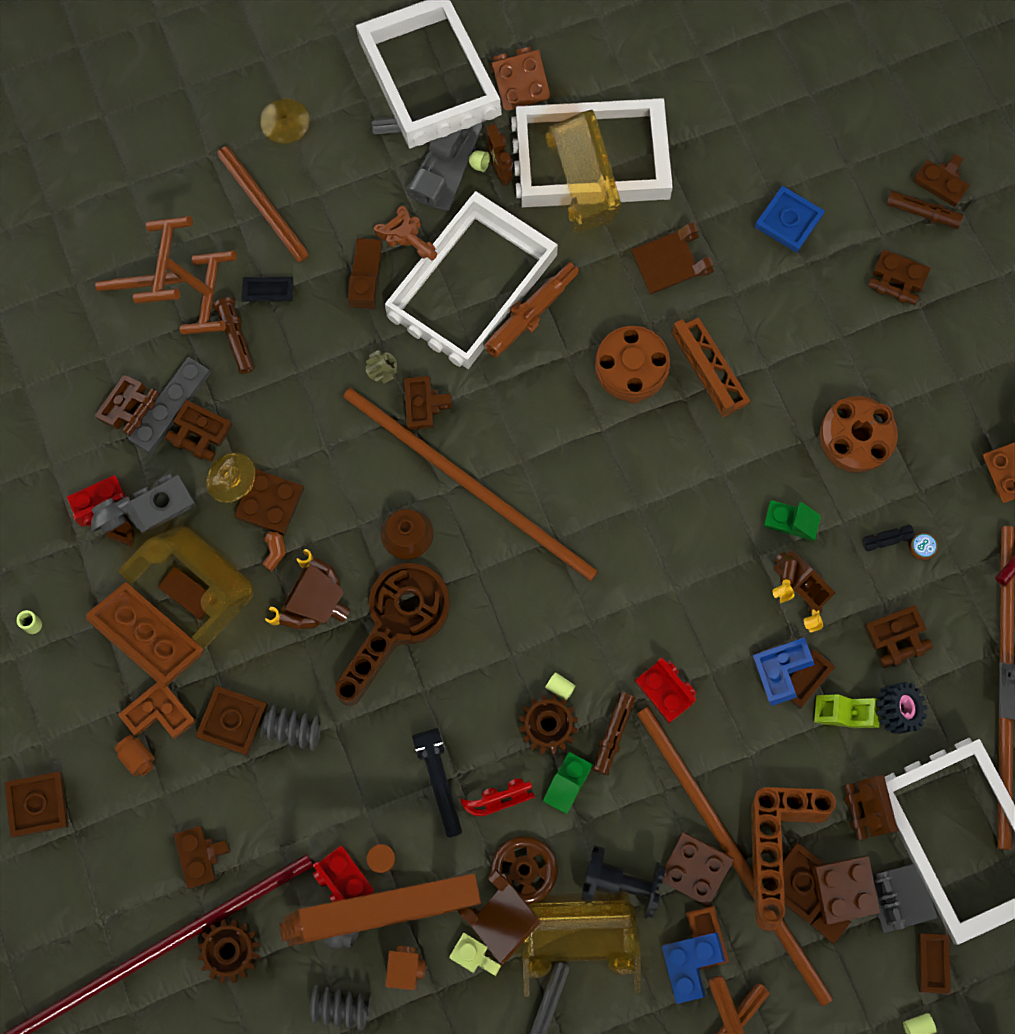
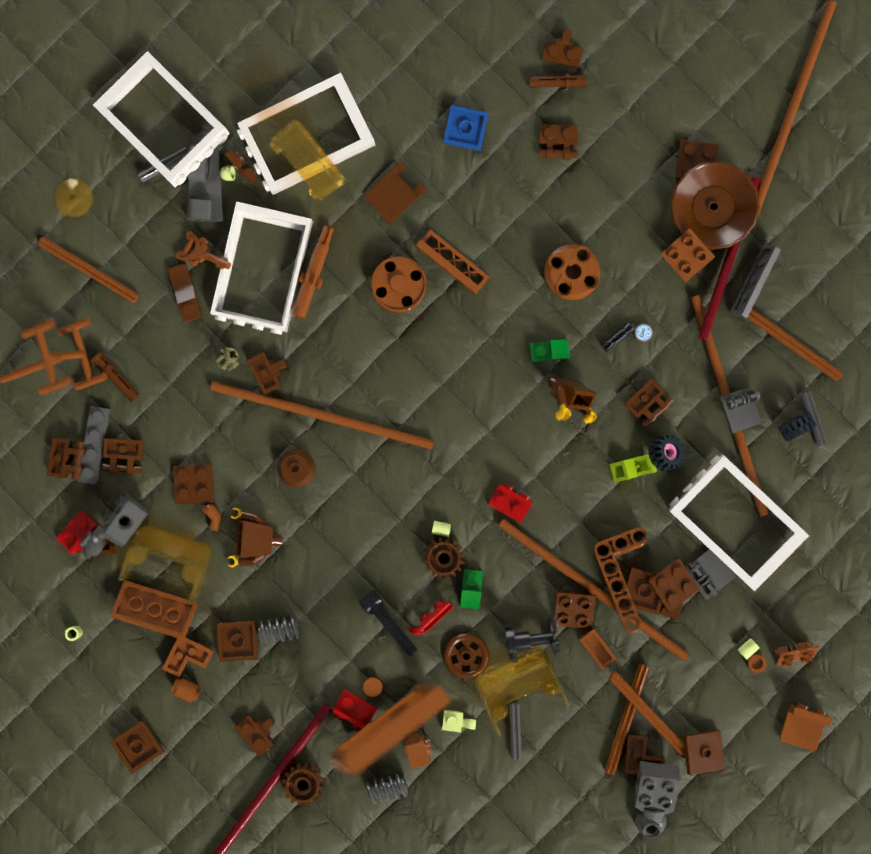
camera: 25 degrees left, 15 degrees up
reddish brown tile [158,567,217,620] -> none
clear yellow dish [207,453,256,503] -> none
black tile [242,277,294,302] -> none
reddish brown beam [335,563,450,706] -> none
reddish brown flag [458,869,541,965] -> none
dark orange bracket [488,46,550,110] -> none
reddish brown pin [592,692,636,776] -> none
blue plate [662,932,725,1004] -> none
blue plate [753,637,815,706] -> none
reddish brown tile [790,649,835,709] -> none
reddish brown plate [844,775,898,840] -> none
reddish brown tile [918,933,951,994] -> none

